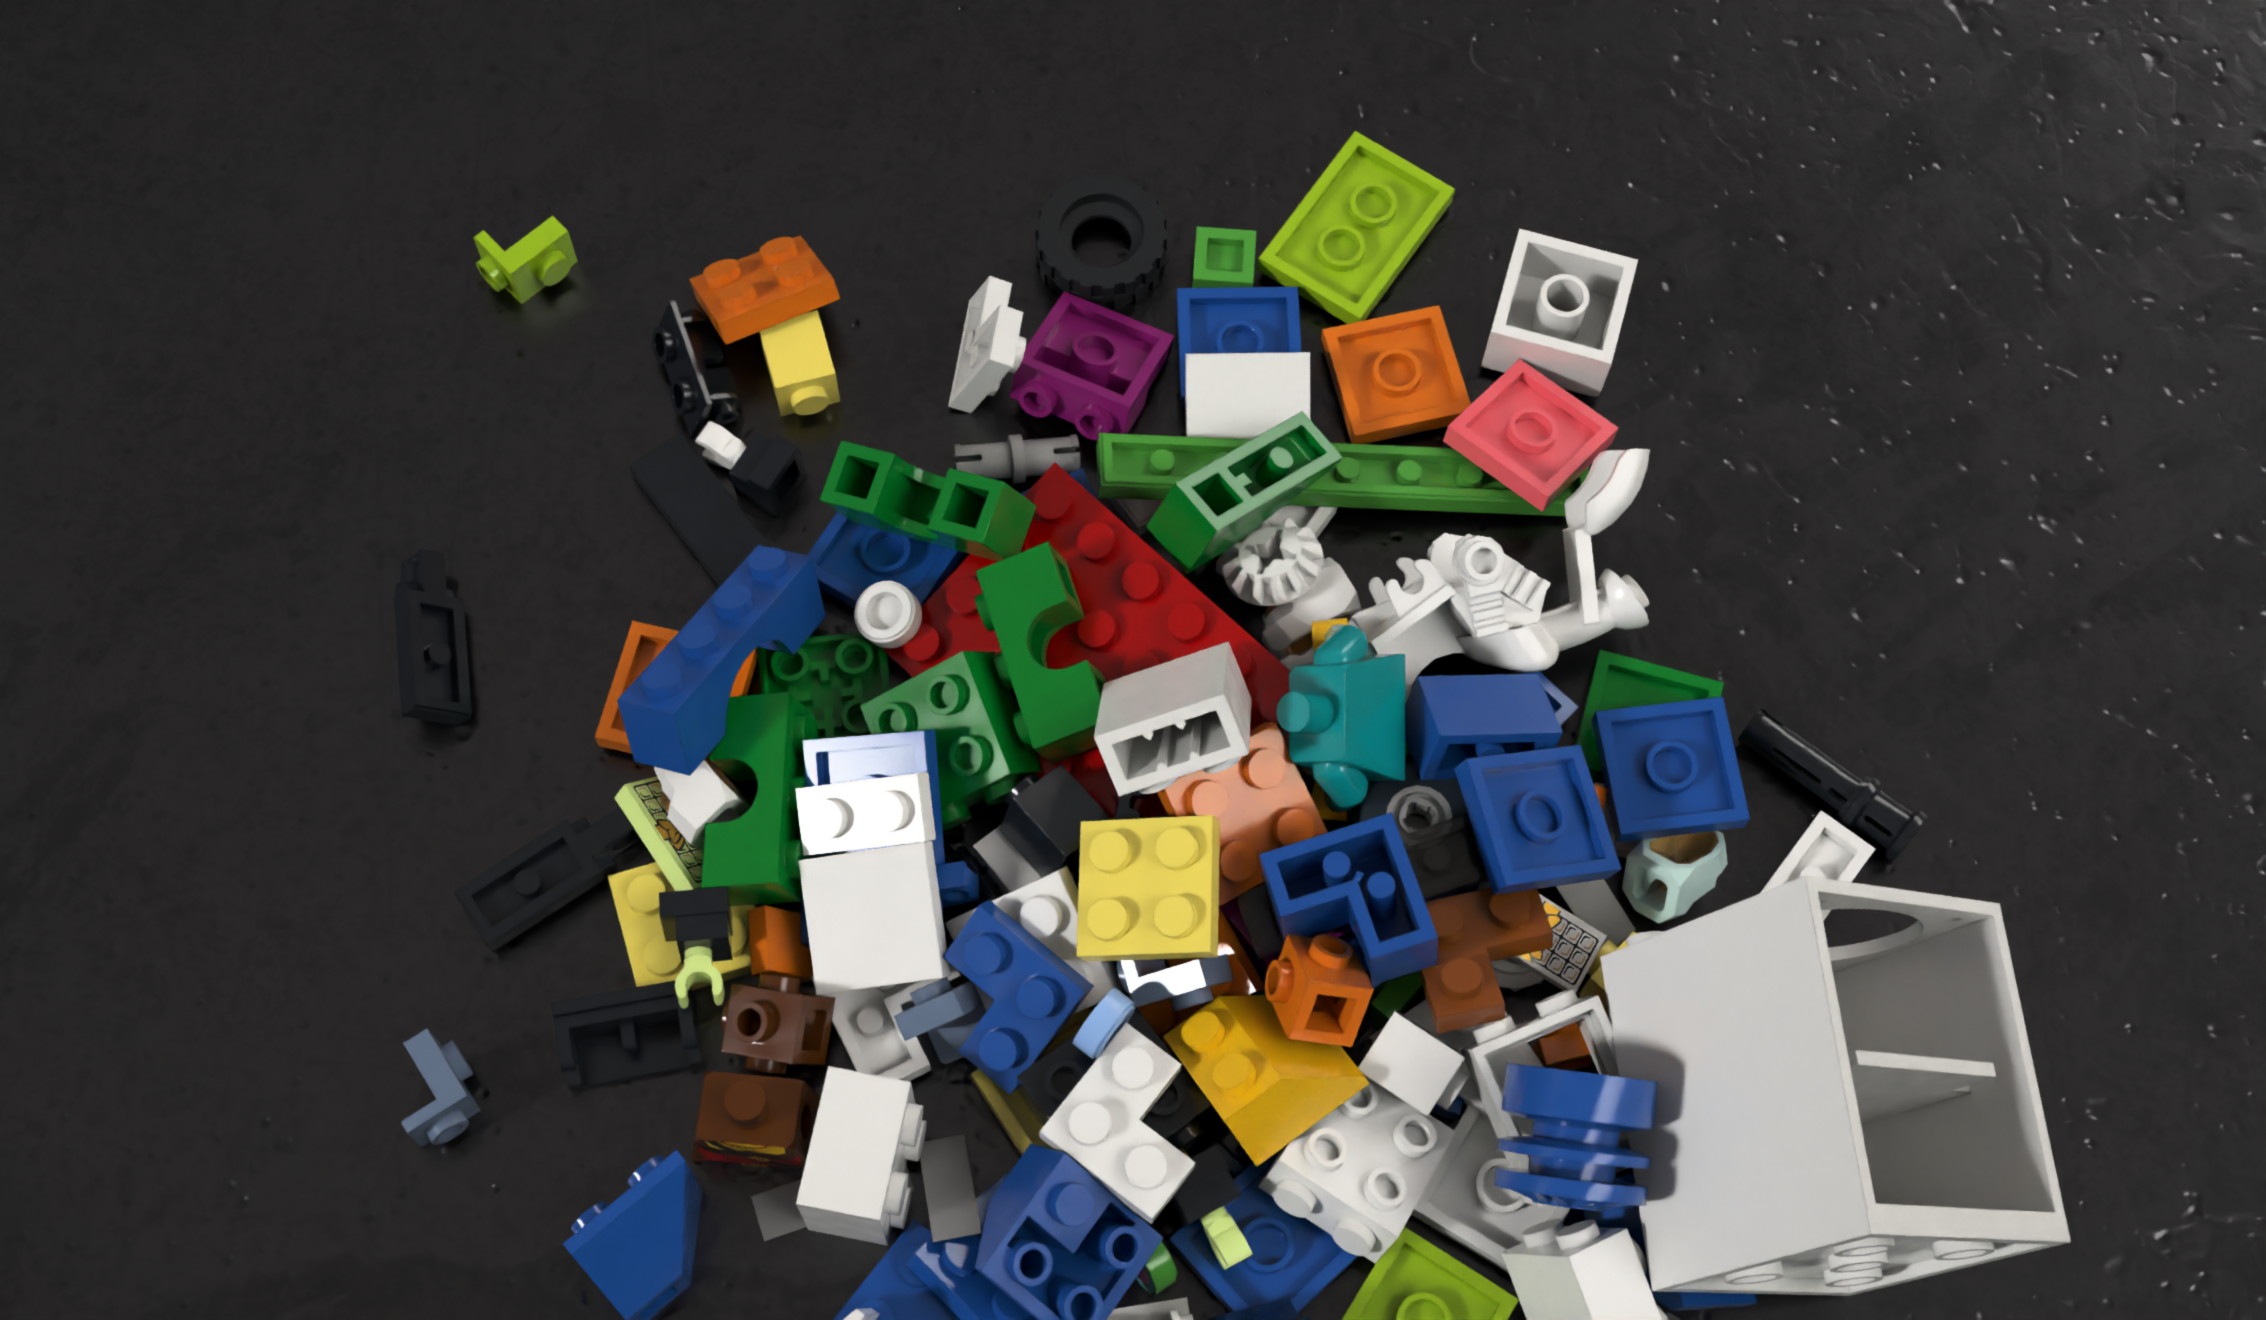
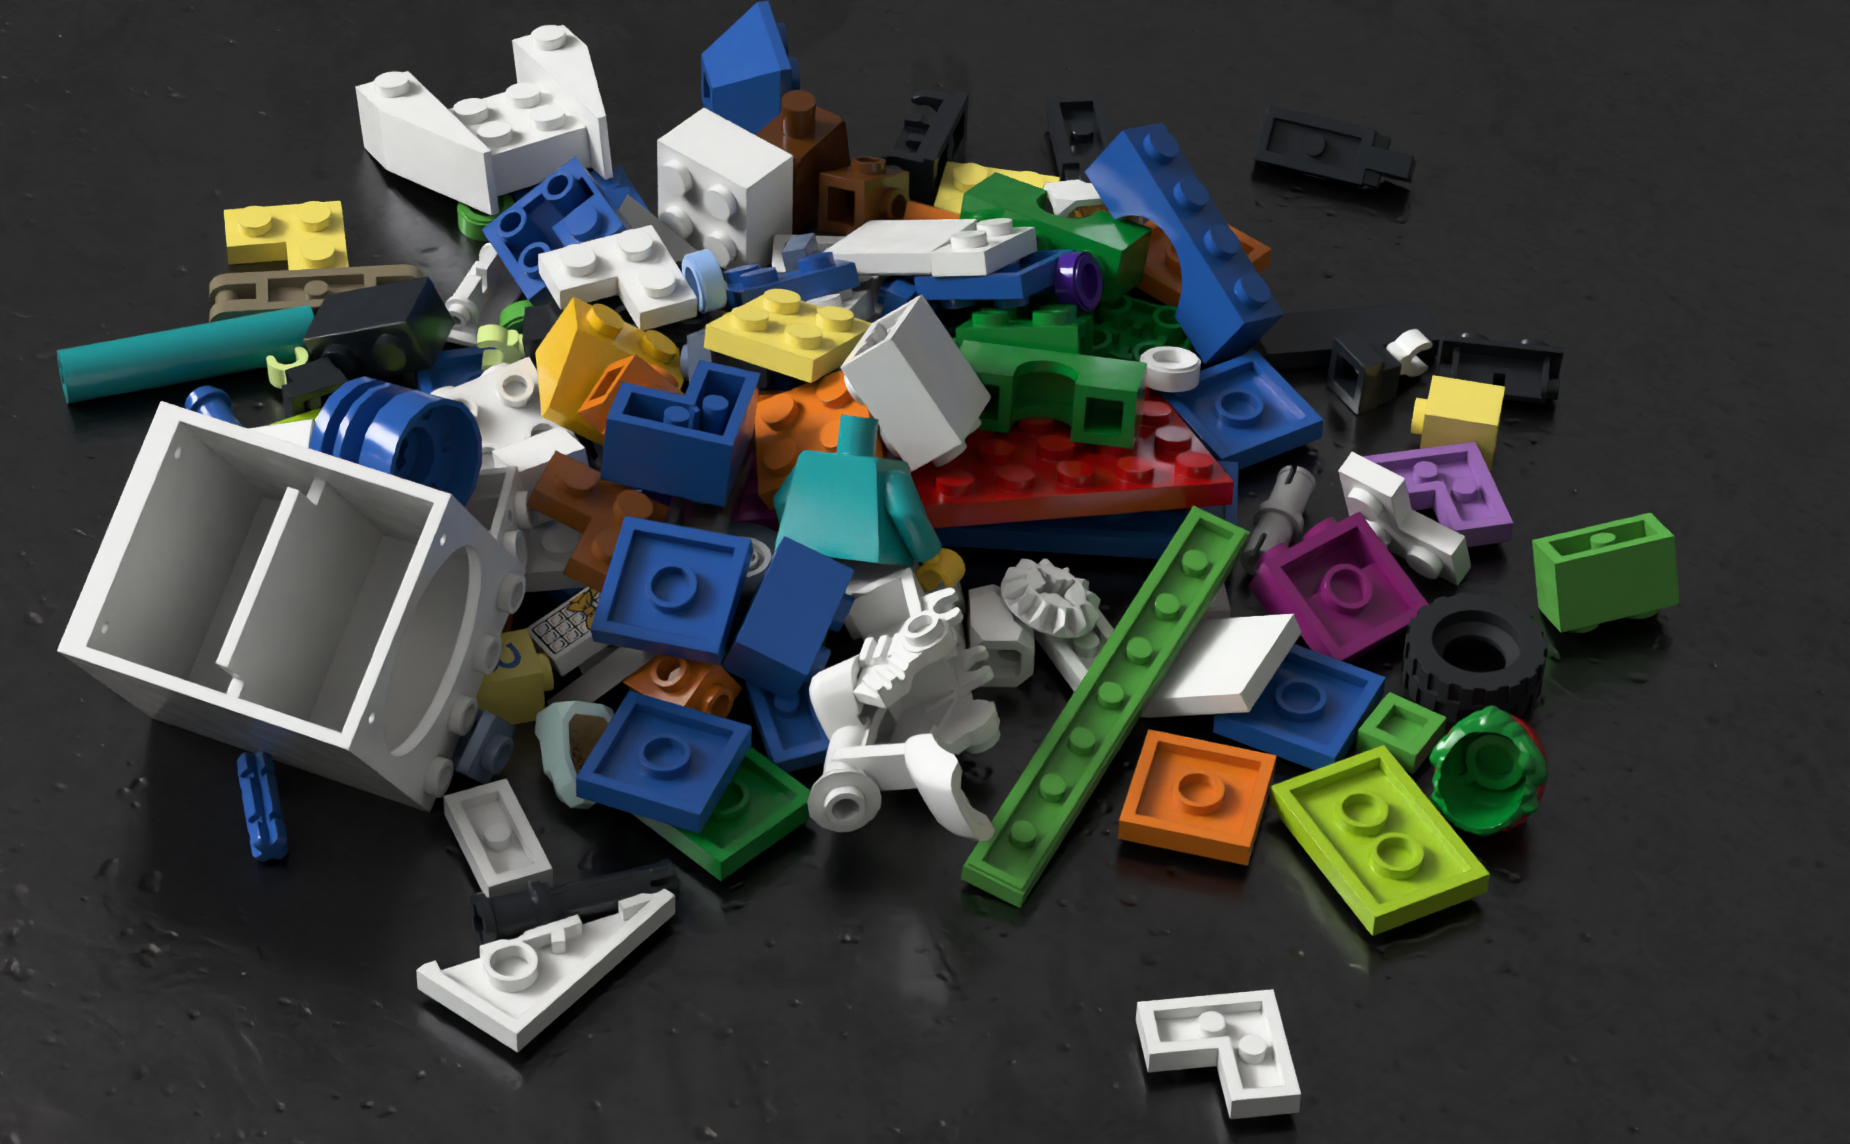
camera: 120 degrees right, 25 degrees down
sand blue bracket [401,1028,481,1147] -> none
lime bracket [473,215,578,304] -> none
black piece [659,887,733,1009] -> none
orange plate [689,235,840,345] -> none
green arch [820,440,1037,562] -> none
green slope [1146,411,1343,574] -> none
coral plate [1443,359,1619,512] -> none
white brick [1481,228,1638,398] -> none
none -> white wing [416,889,675,1053]
none -> dark purple tile [1054,251,1102,312]
none -> white plate [1136,989,1301,1119]
none -> medium lavender plate [1362,441,1513,547]
none -> green hair [1429,705,1548,838]
none -> bright green brick [1532,513,1680,633]

